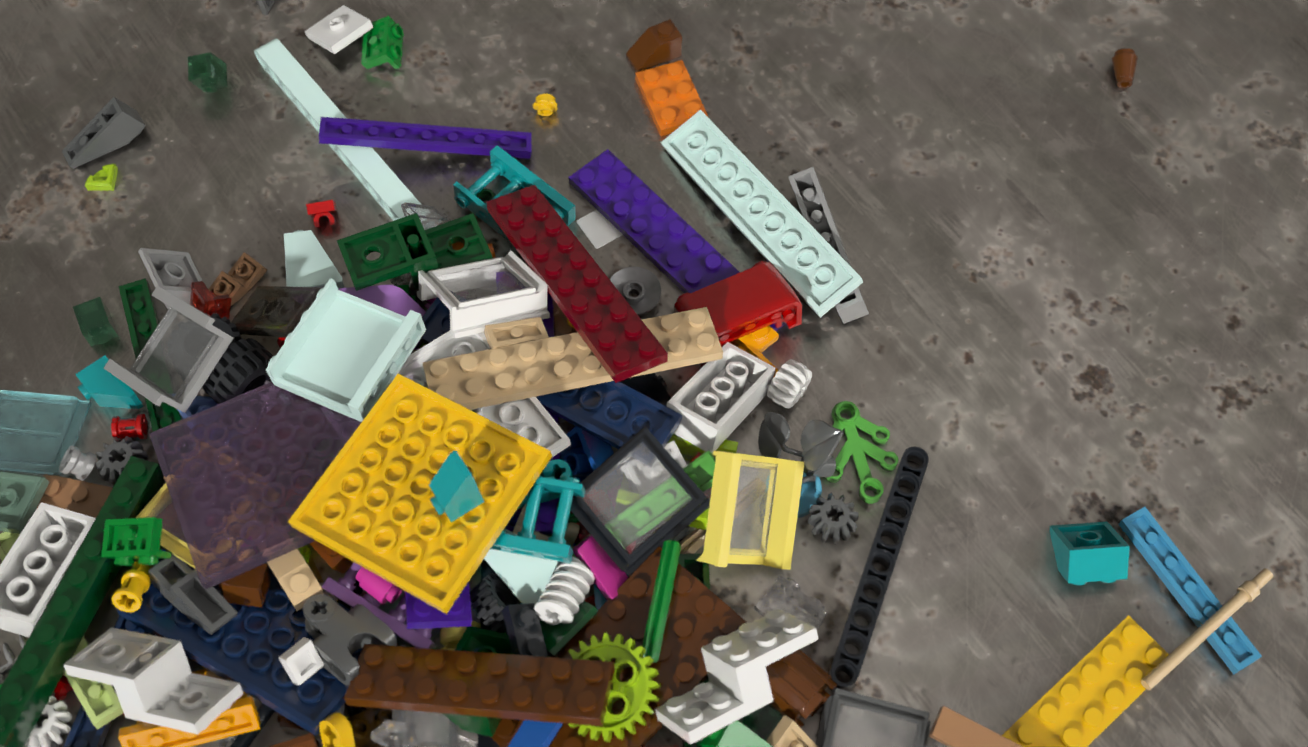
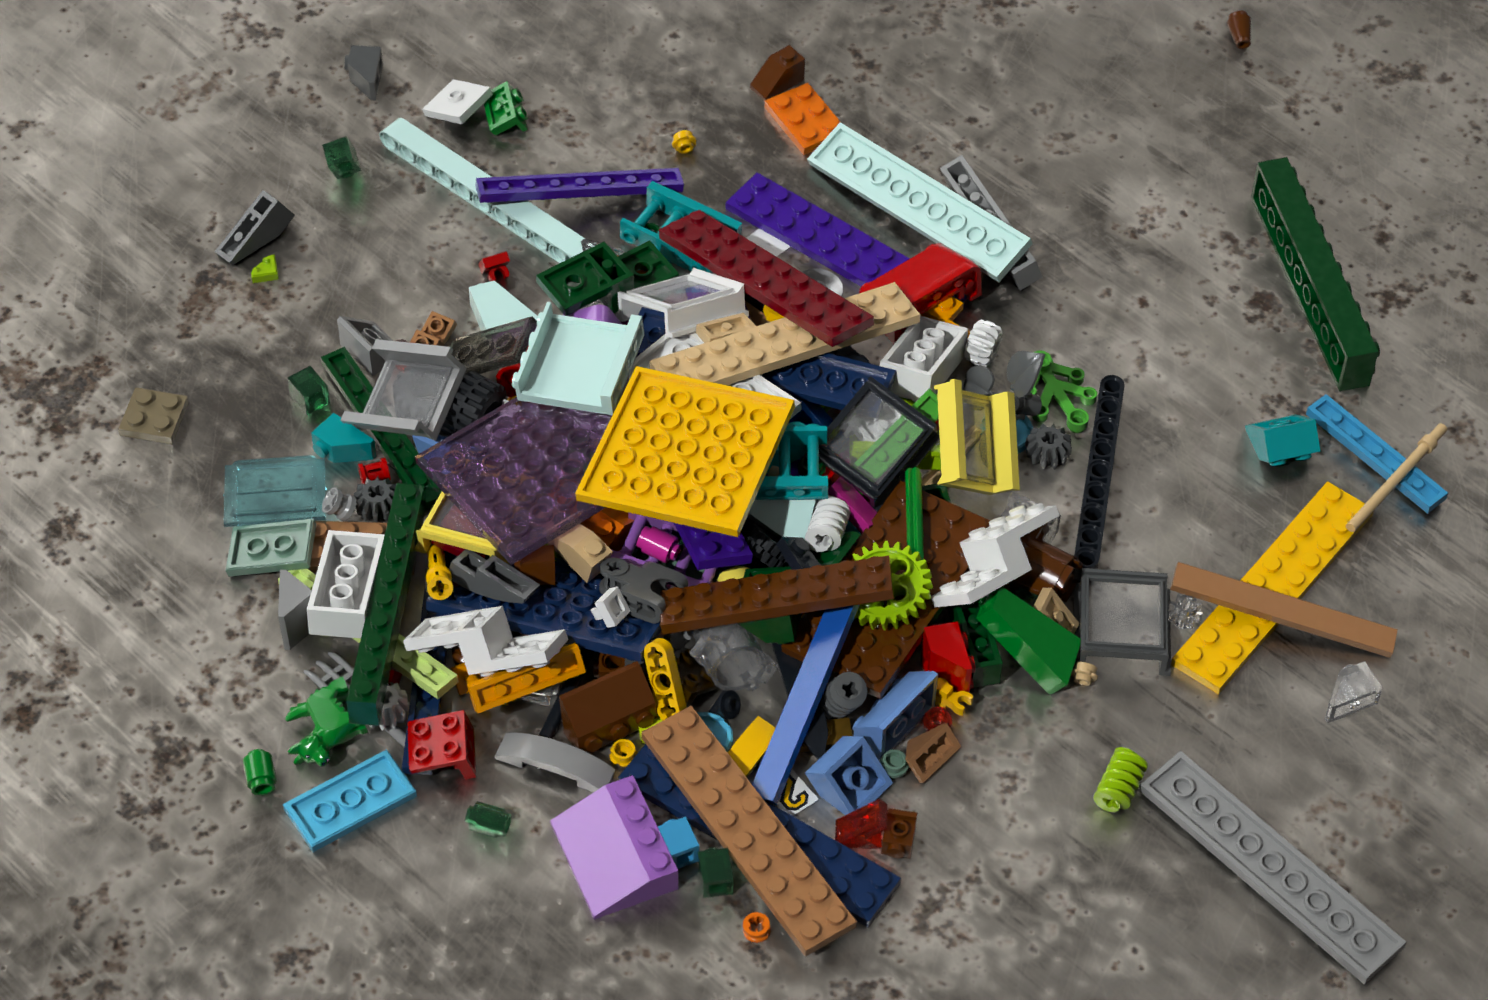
camera: 10 degrees left, 10 degrees down
green bracket [101,517,172,566] -> none
teal slope [429,450,484,522] -> none
none -> dark green brick [1251,157,1380,392]

